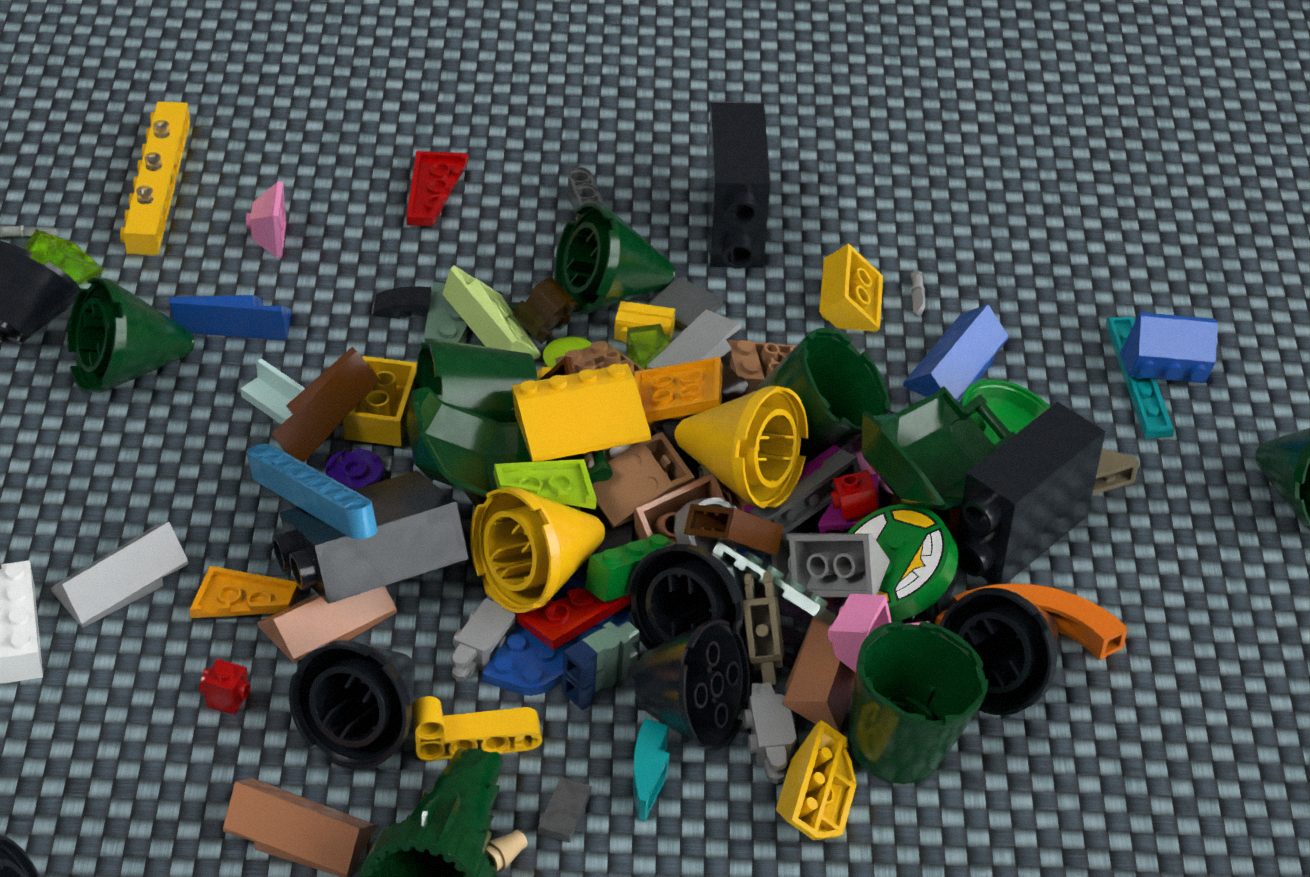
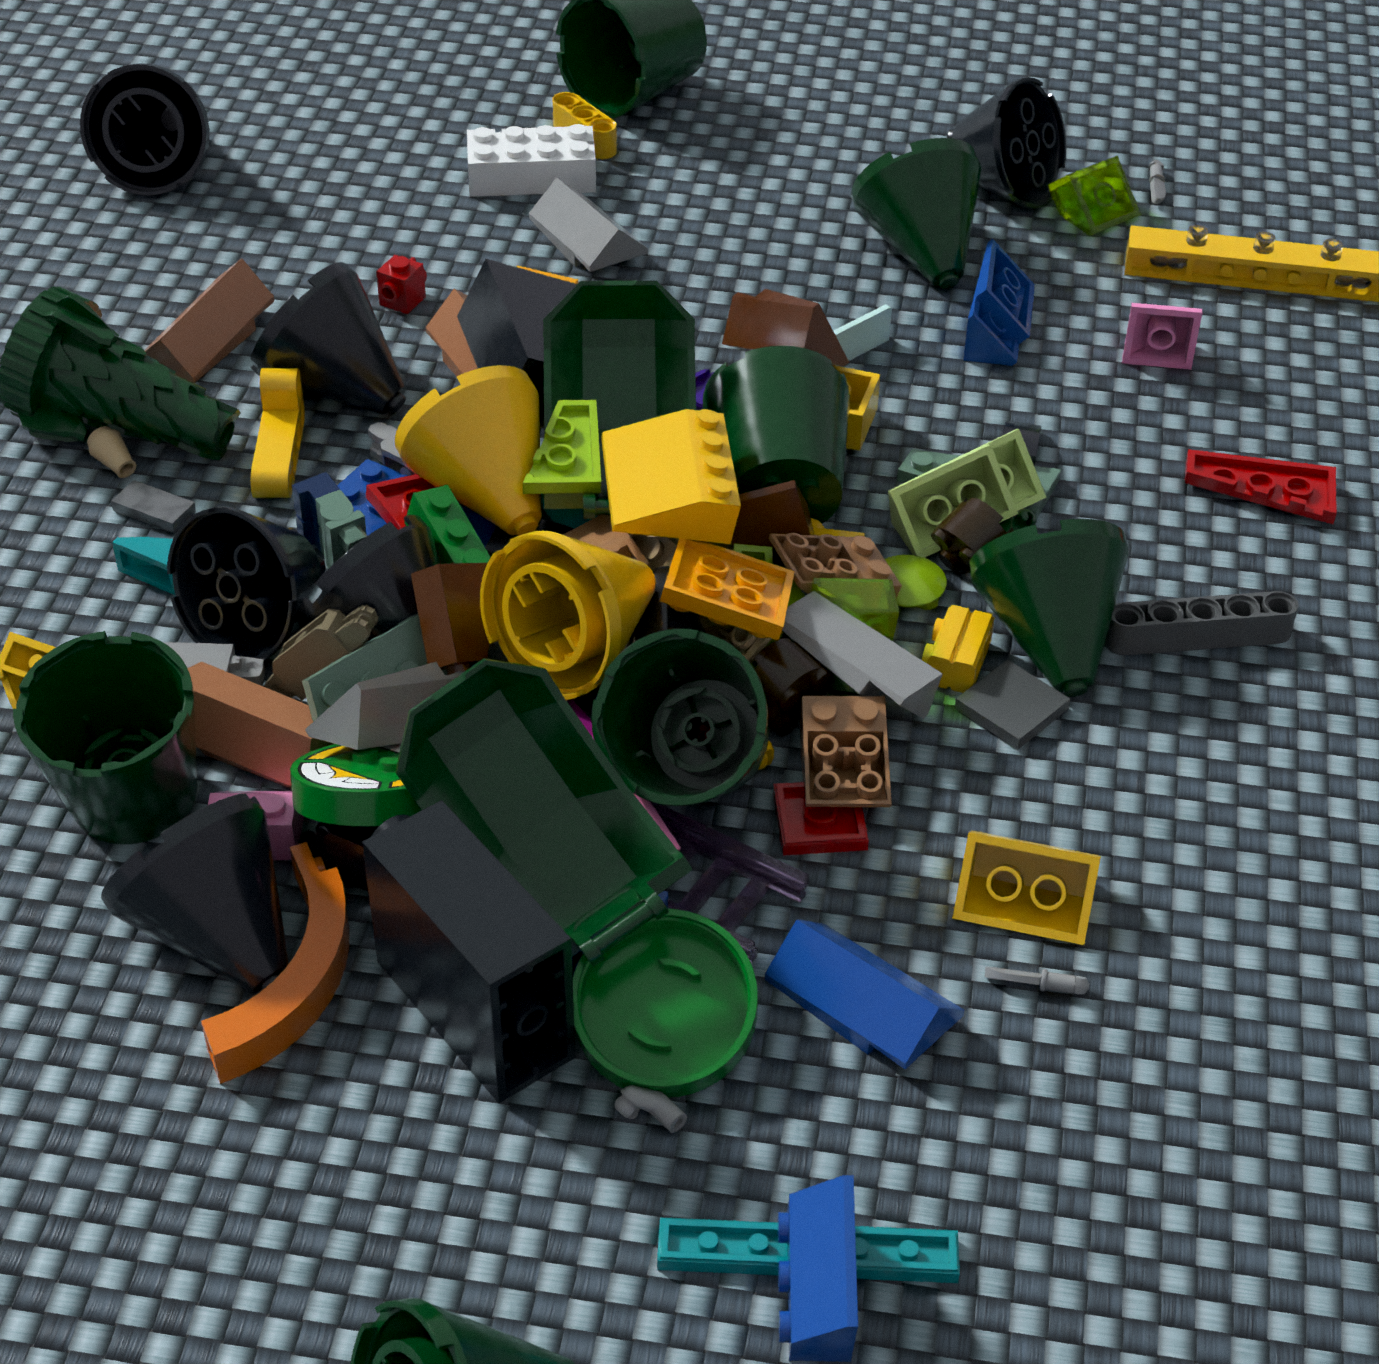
camera: 100 degrees right, 0 degrees up
dark azure beam [246,444,378,539] -> none
black brick [706,102,770,269] -> none
bright pink slope [828,594,892,673] -> none
dark tan slope [1092,448,1139,495] -> none

